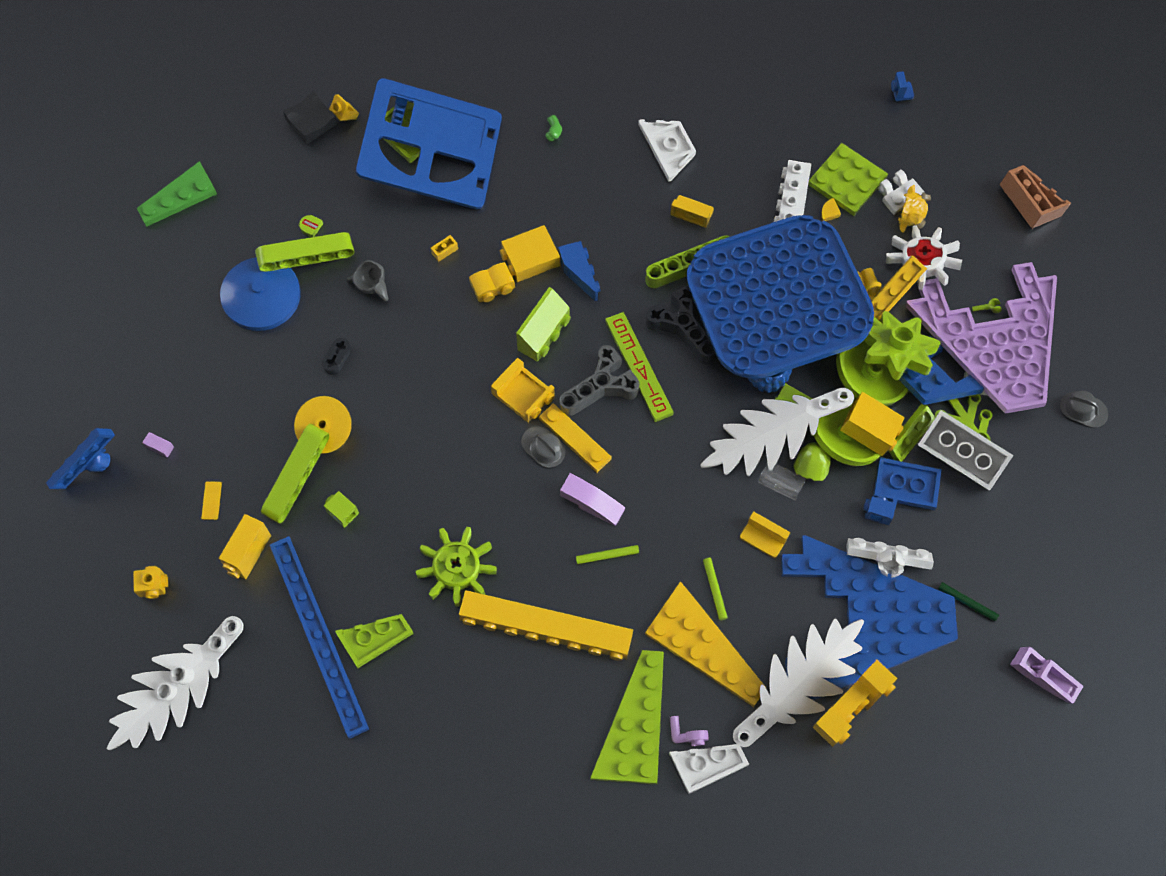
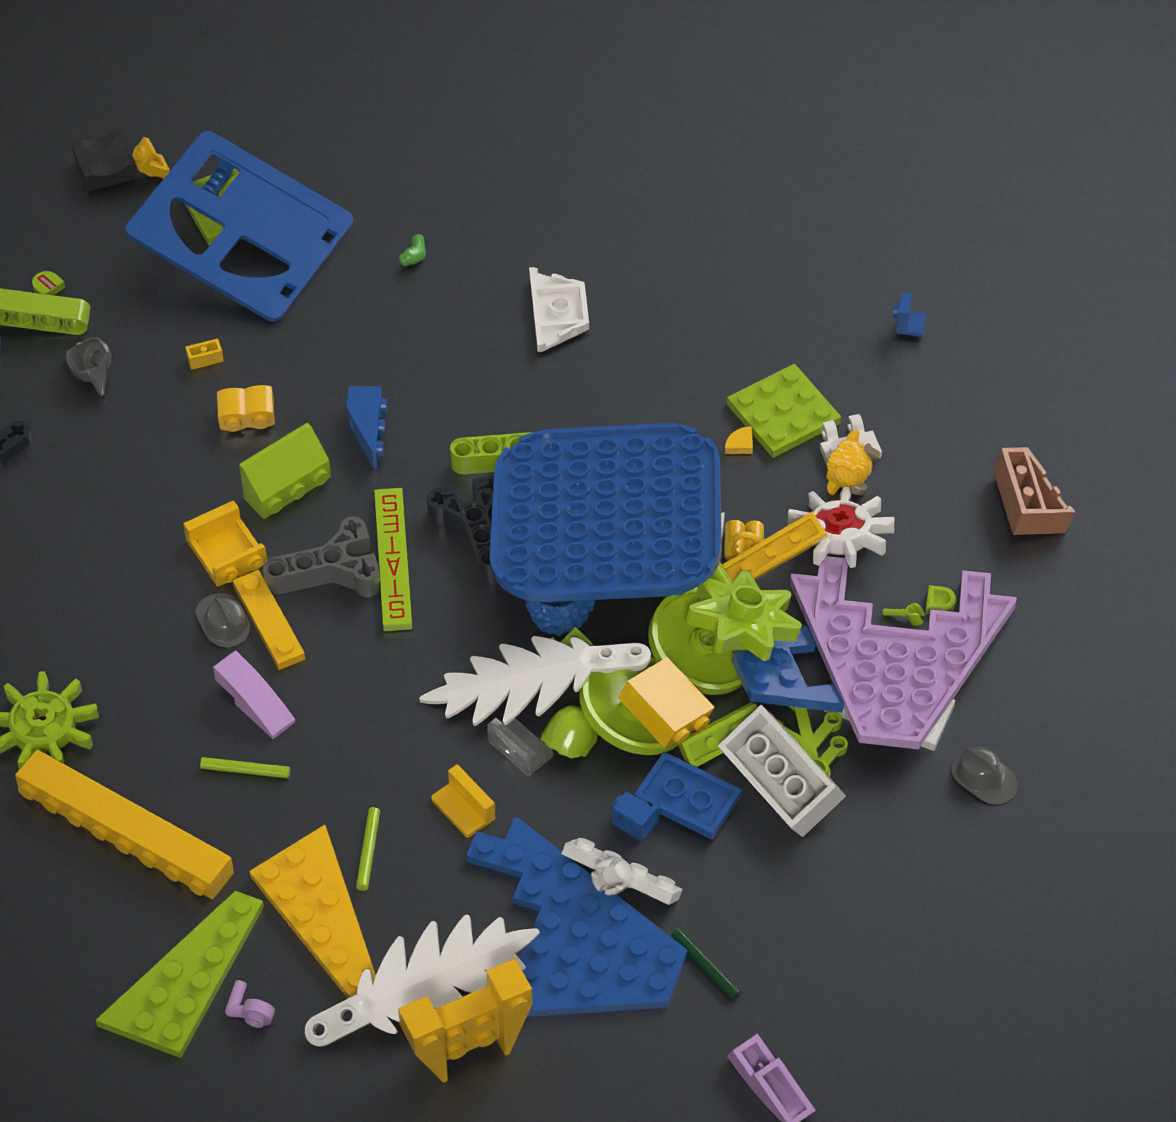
camera: 20 degrees right, 15 degrees down
yellow brick [500,225,560,282] -> none
white wing [669,744,749,794] -> none
yellow panel [670,195,714,228] -> none
white brick [774,160,811,222] -> none
none -> lime tile [925,585,956,614]

